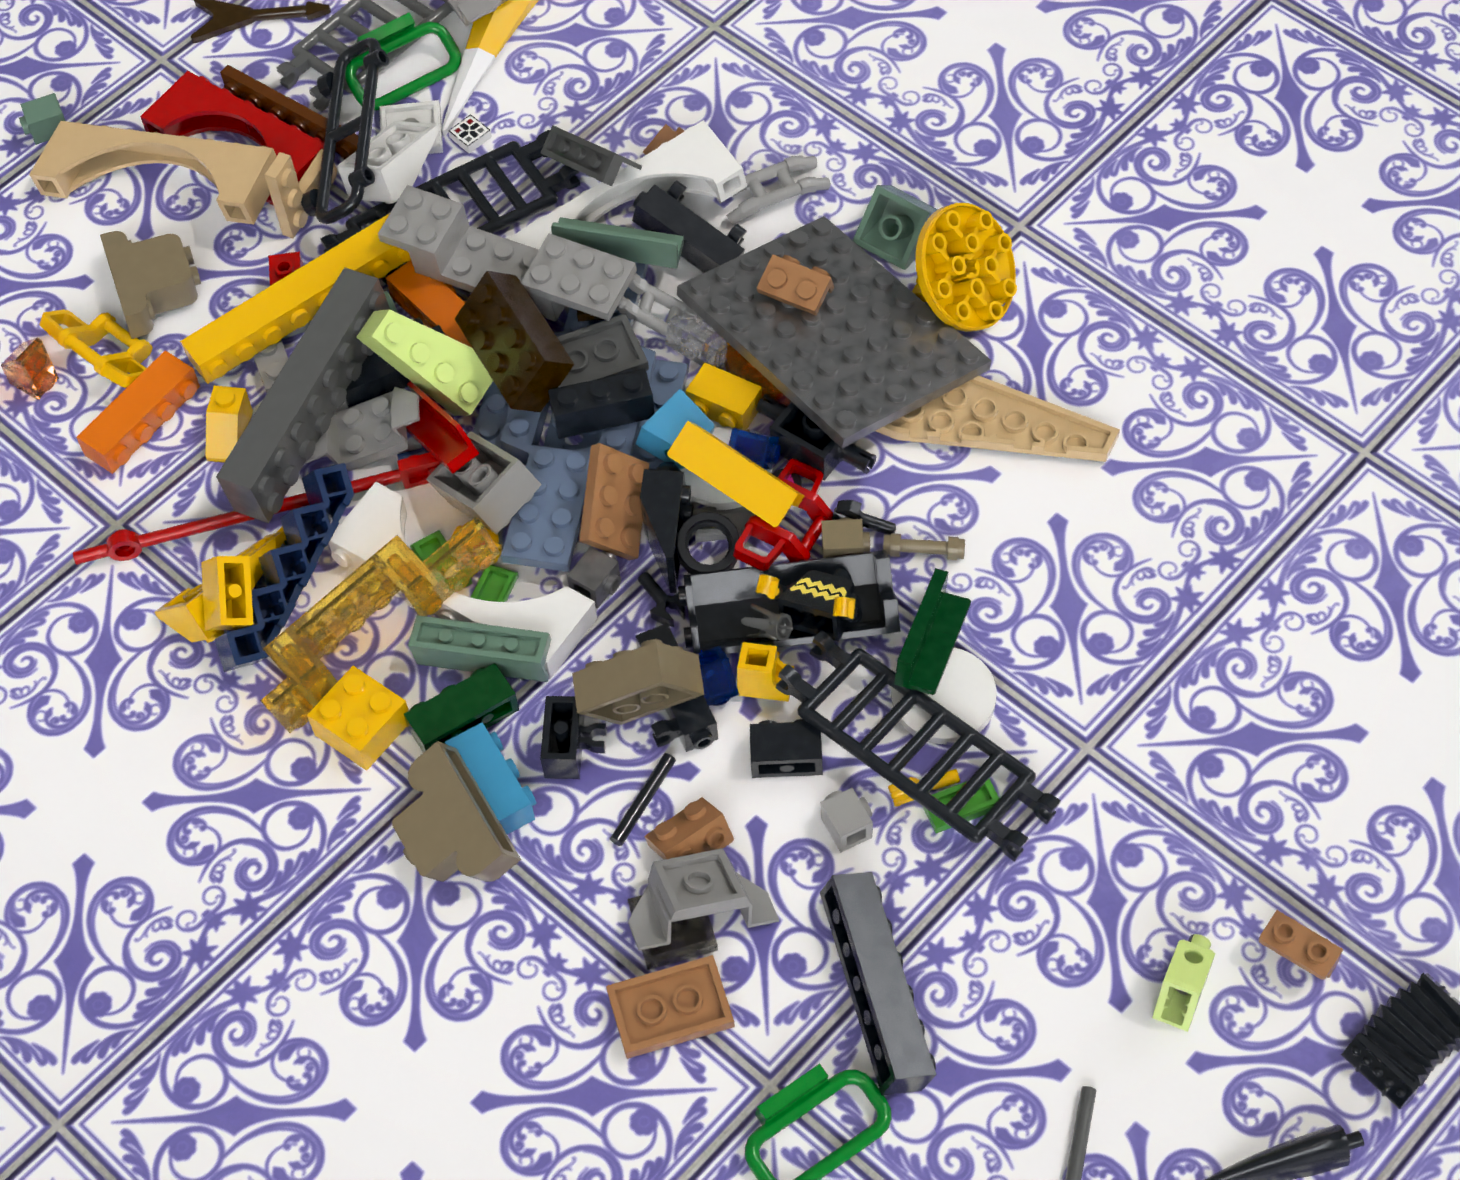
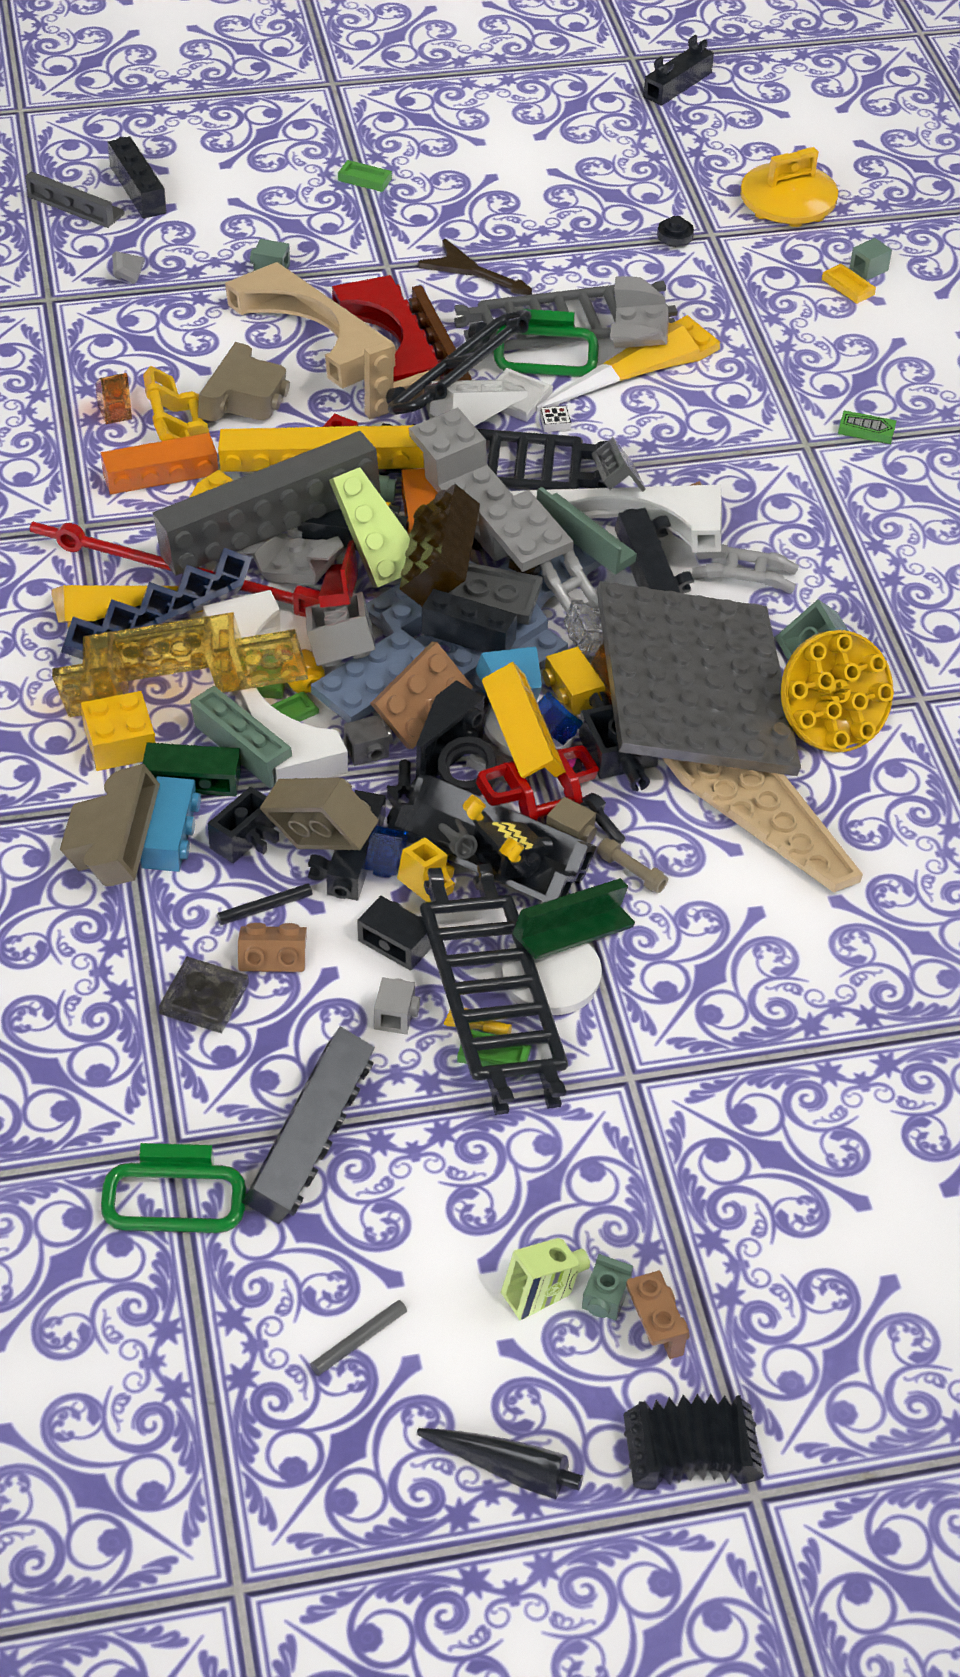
camera: 30 degrees right, 10 degrees down
yellow brick [201,556,253,631] -> none
medium nougat plate [606,955,735,1059] -> none
light grey piece [628,848,779,951] -> none
medium nougat bracket [756,254,834,316] -> none
none -> sand green brick [582,1254,633,1321]

